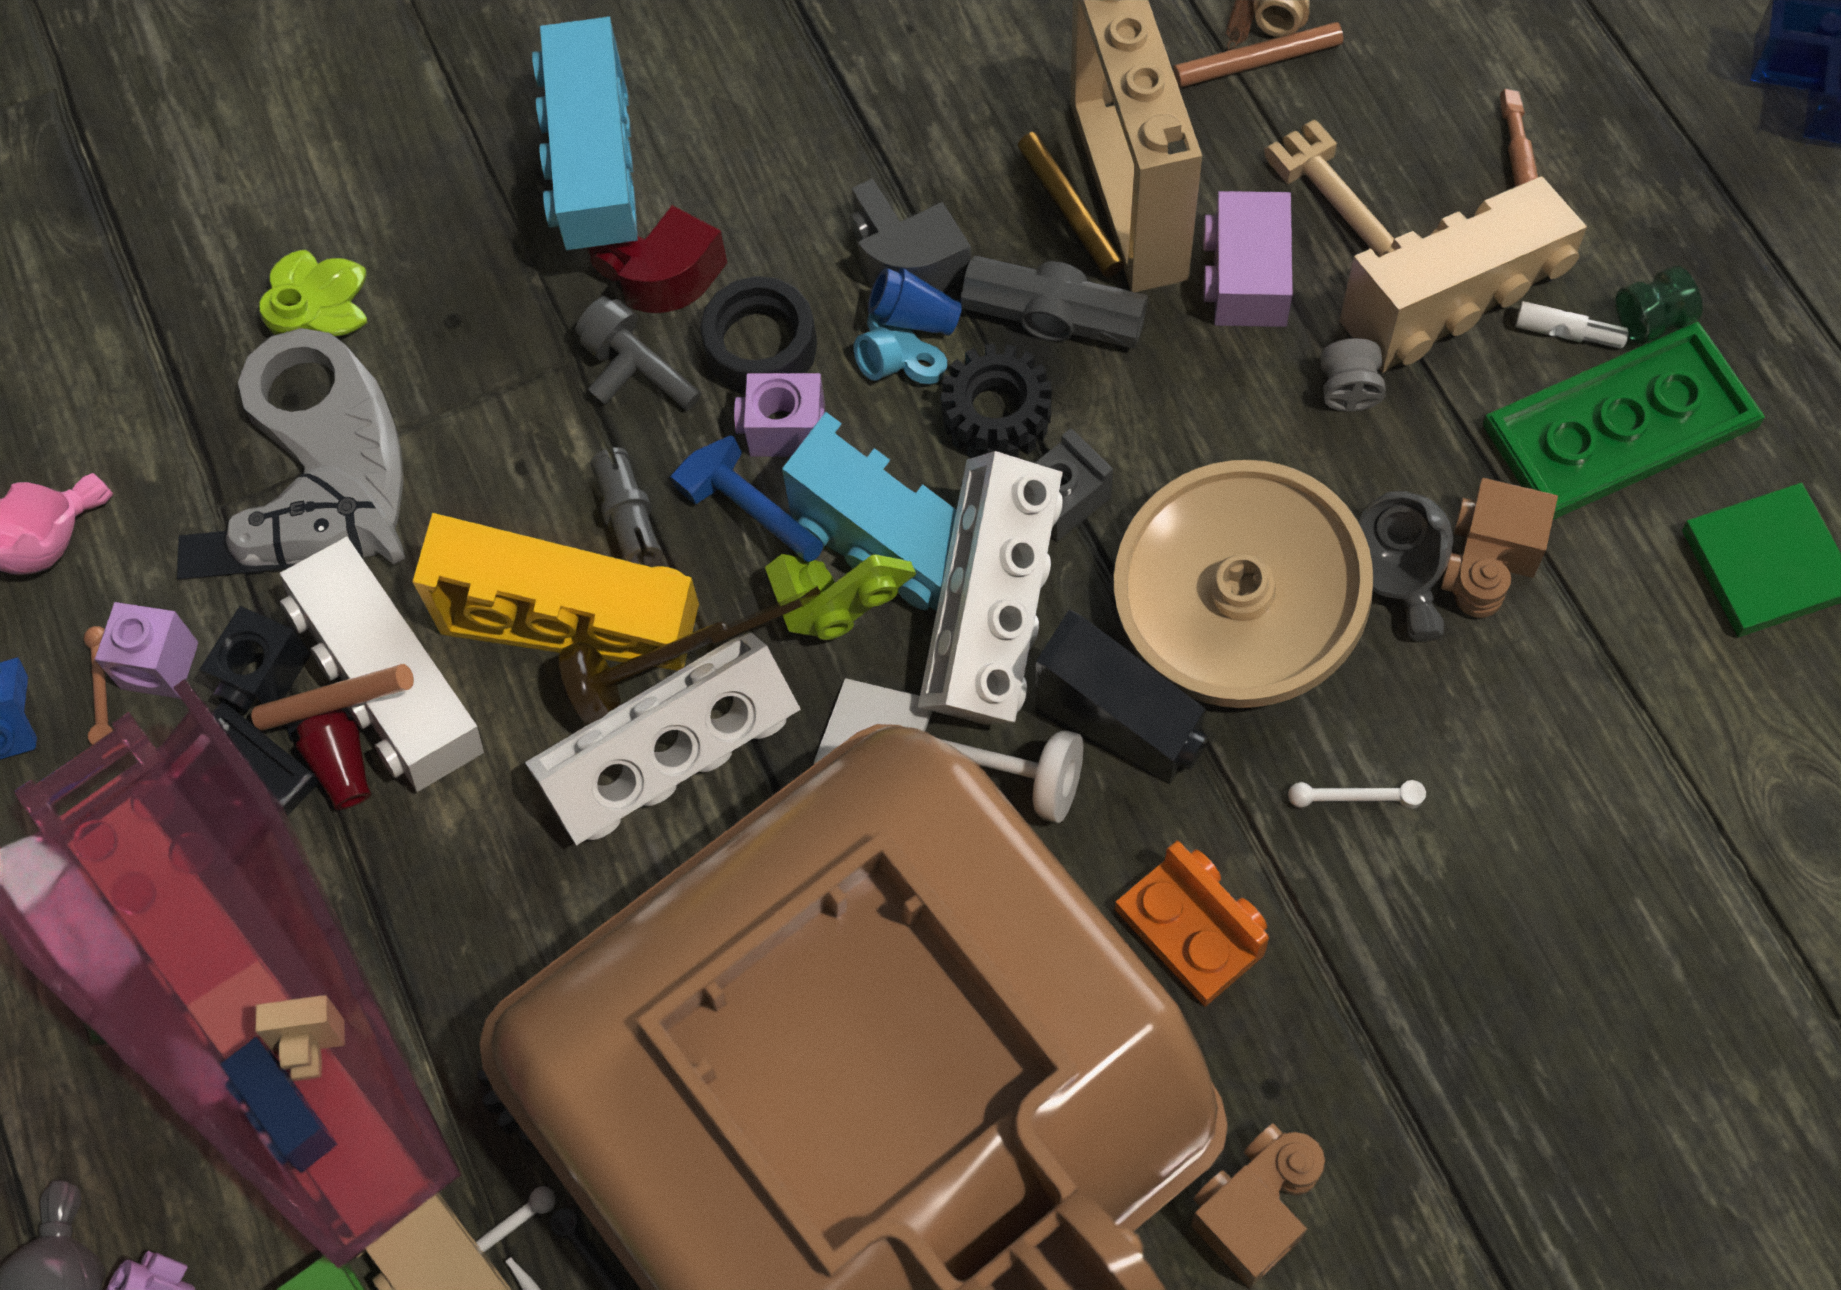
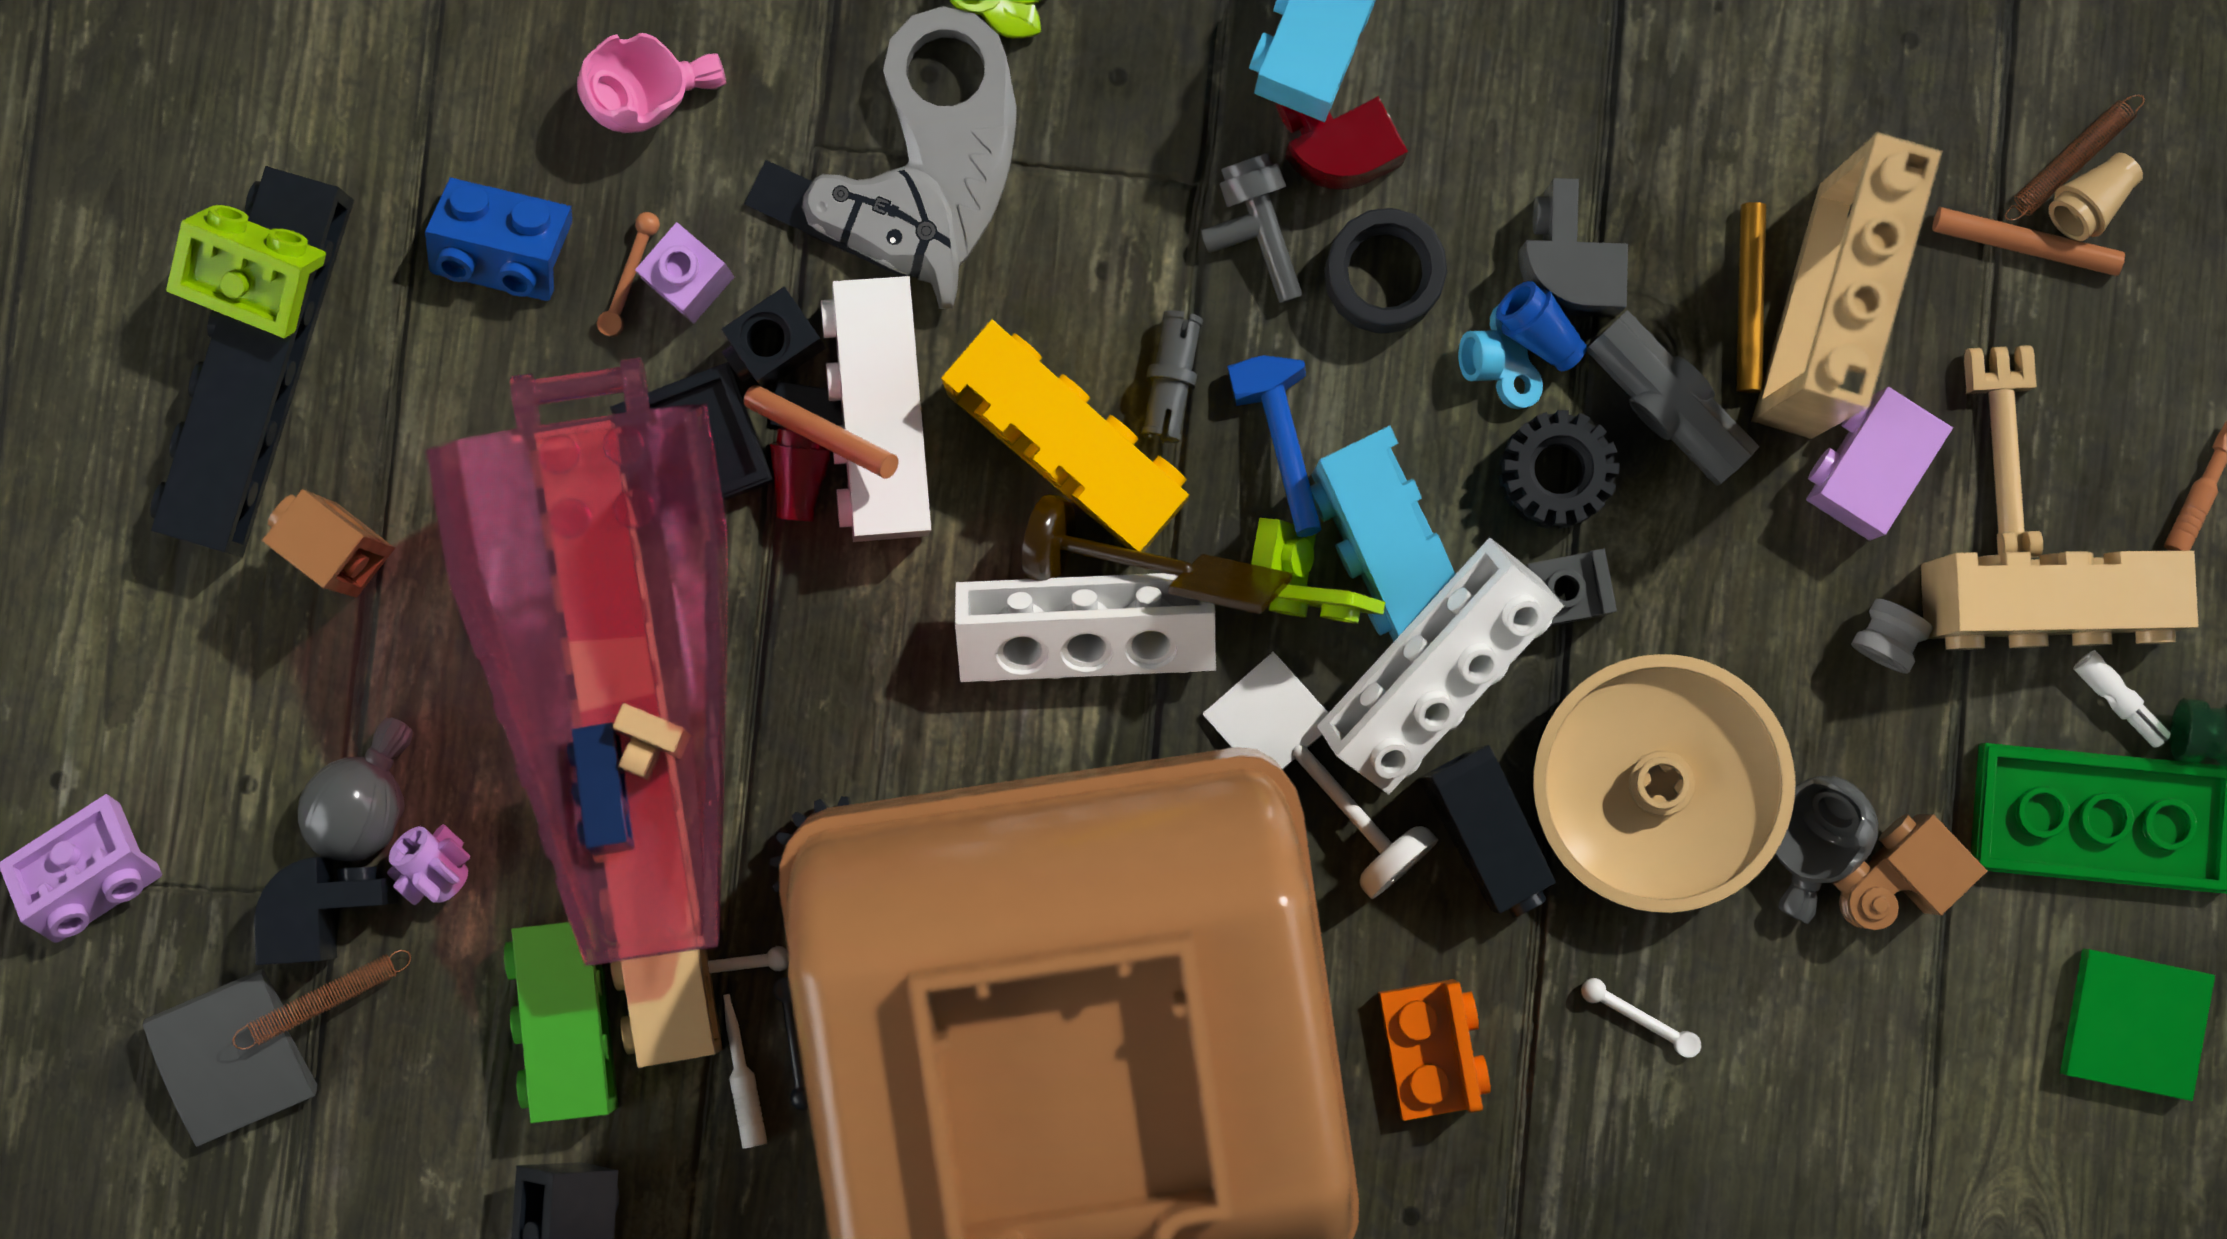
camera: 25 degrees right, 20 degrees up
lavender brick [734,373,825,457] -> none

